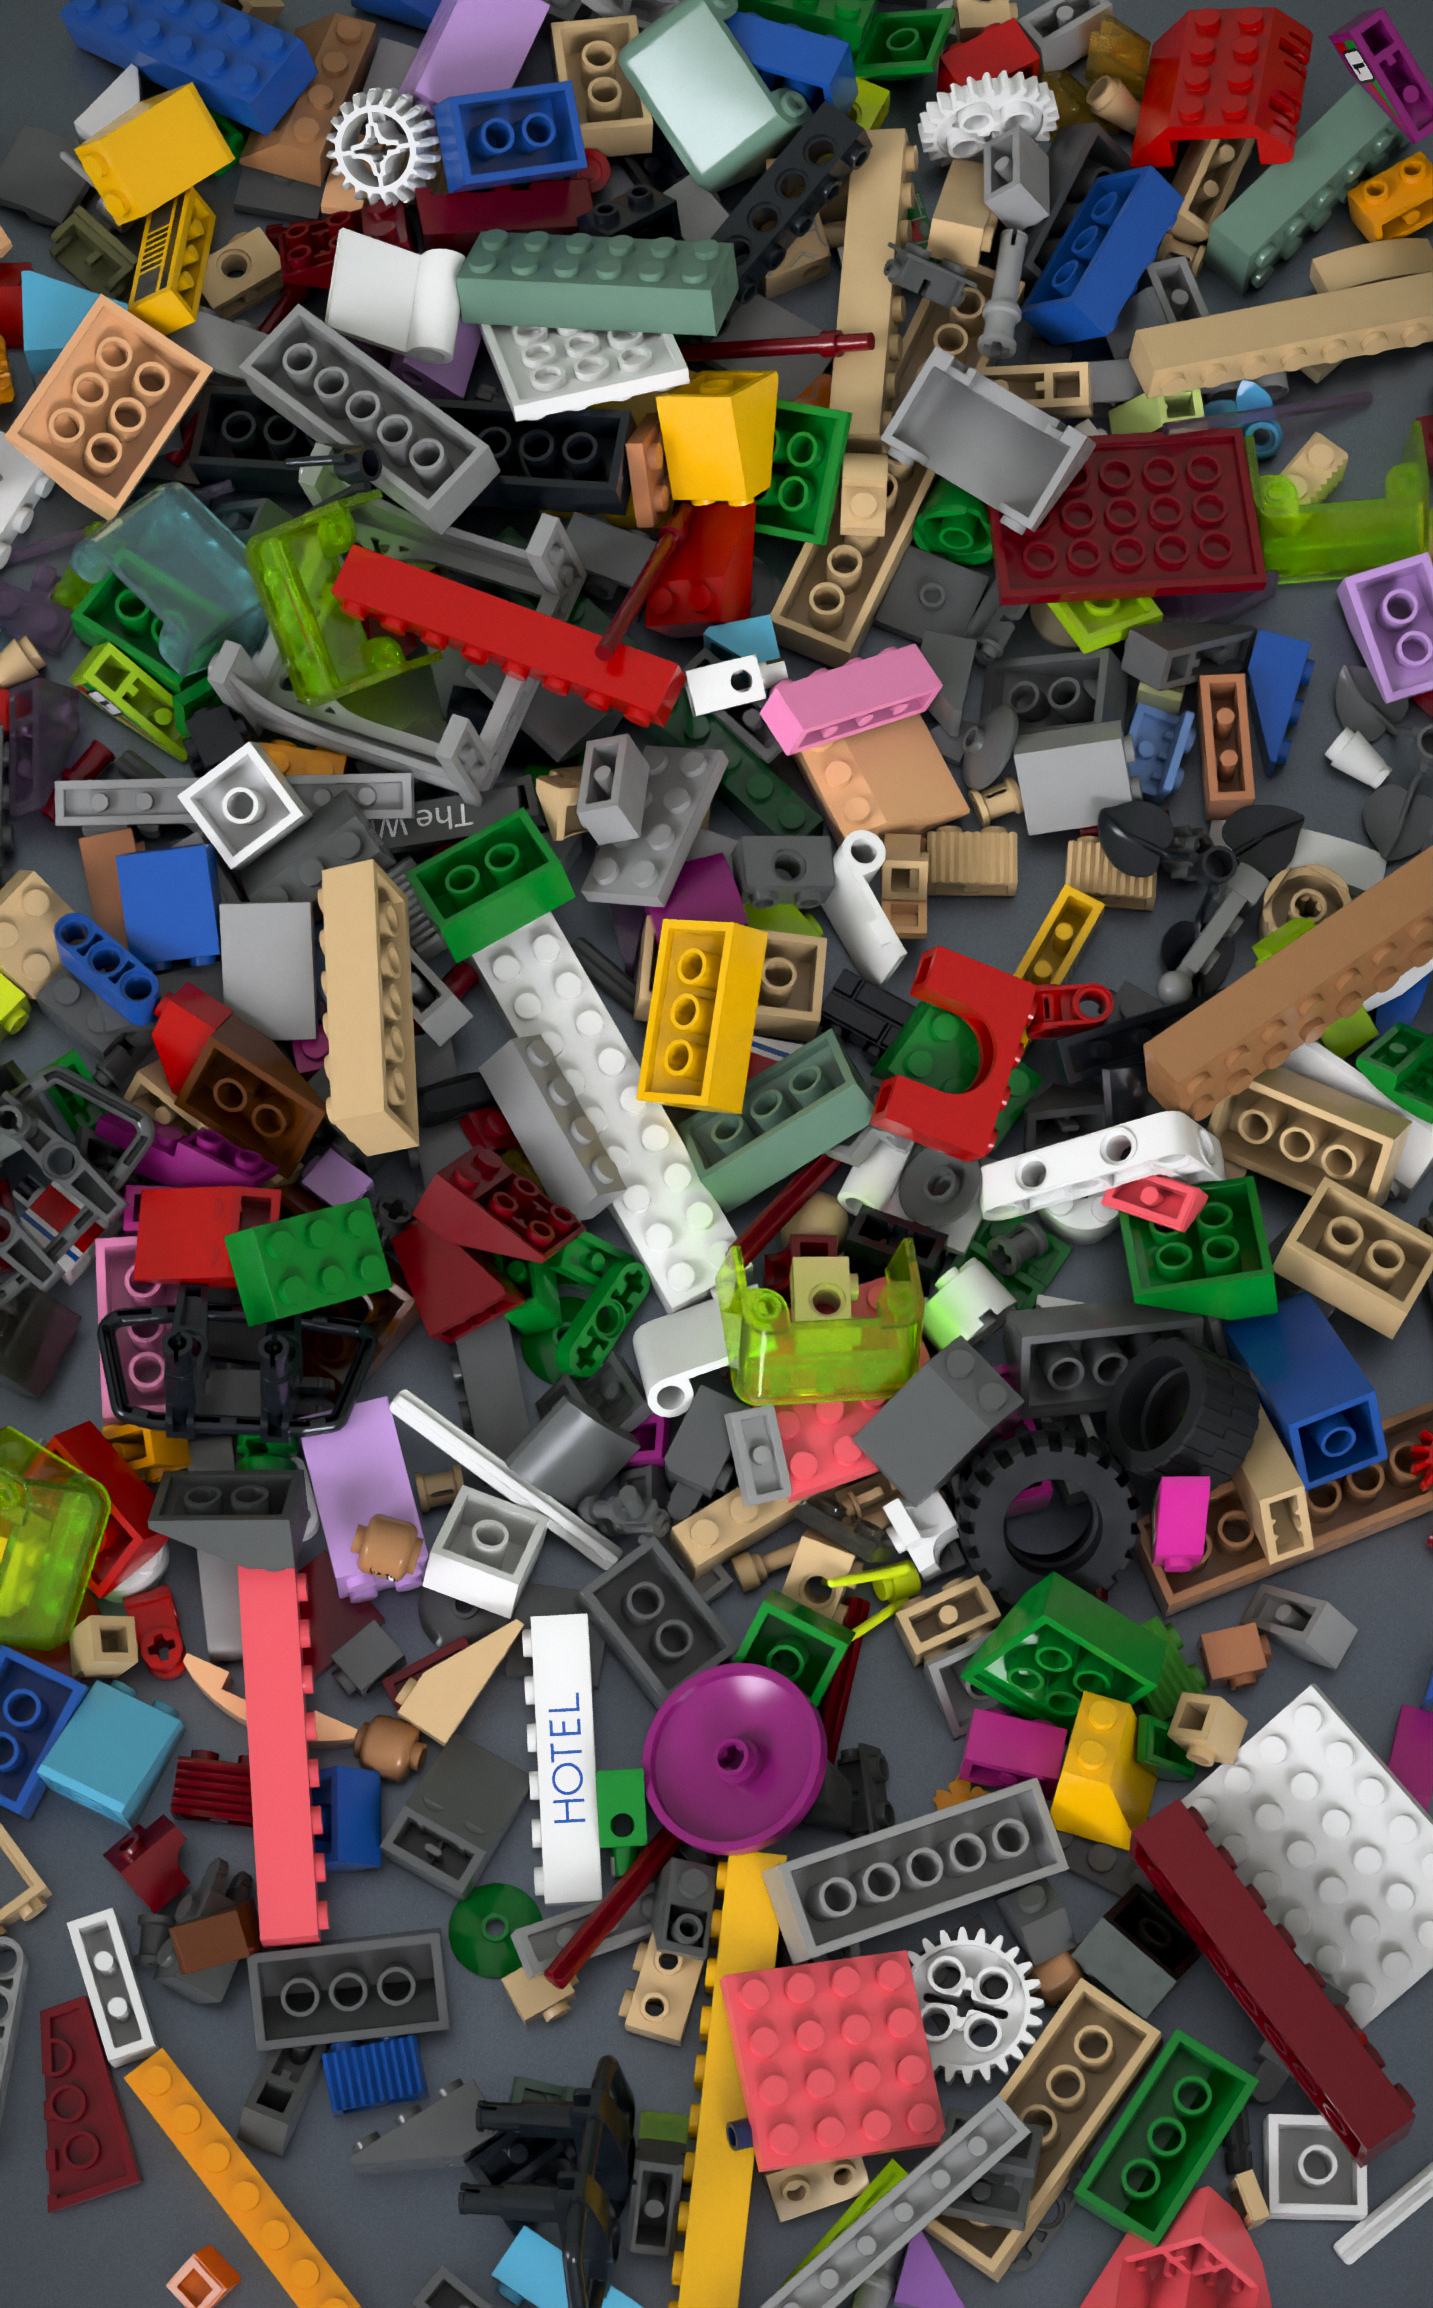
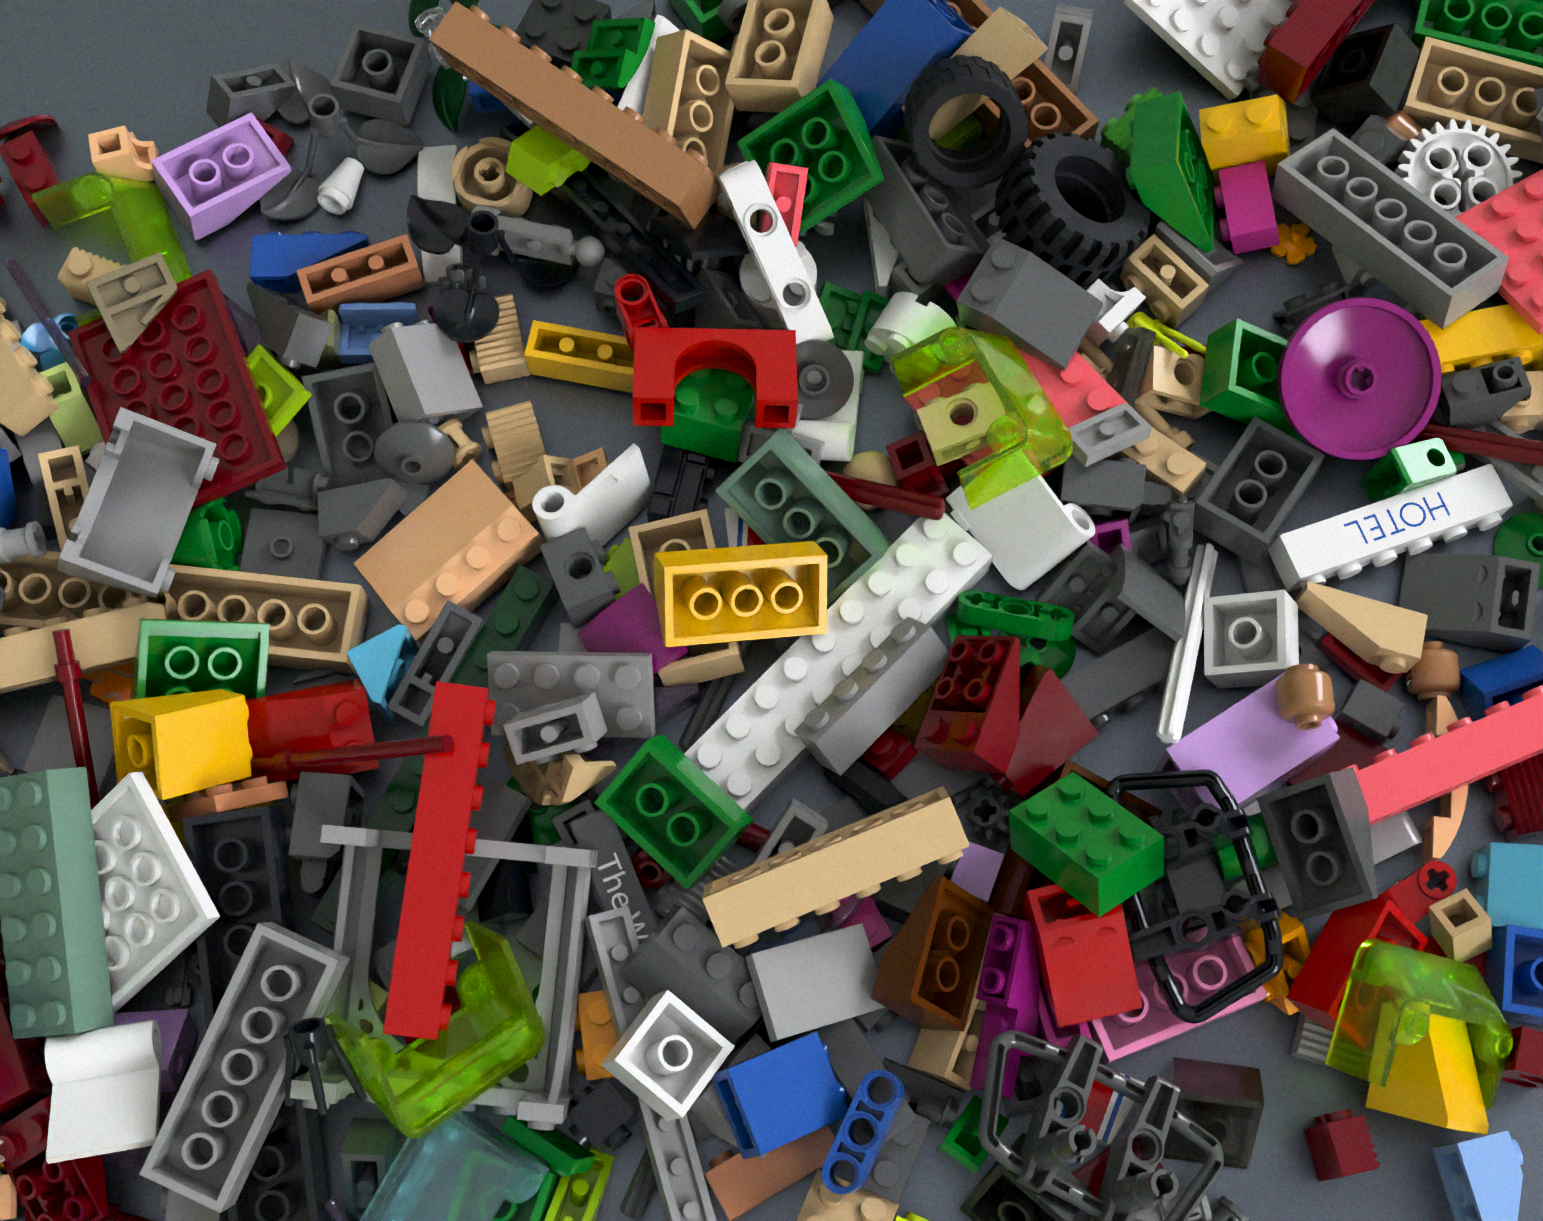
camera: 105 degrees left, 0 degrees up
red slope [151,981,234,1096] -> none
tan bush [414,1464,464,1514] -> none
white torso [683,654,789,717] -> none
bright pink brick [759,643,943,756] -> none
tan brick [840,452,888,537] -> none
black brick [844,1204,949,1299] -> none
dark grey bush [987,1219,1049,1276] -> none
green slope [1137,1714,1195,1781] -> none
dark pink slope [1150,1476,1210,1572] -> none
tan brick [1167,1692,1248,1767] -> none
nougat brick [1197,1622,1272,1691] -> none
none -> dark tan wing [86,252,178,354]

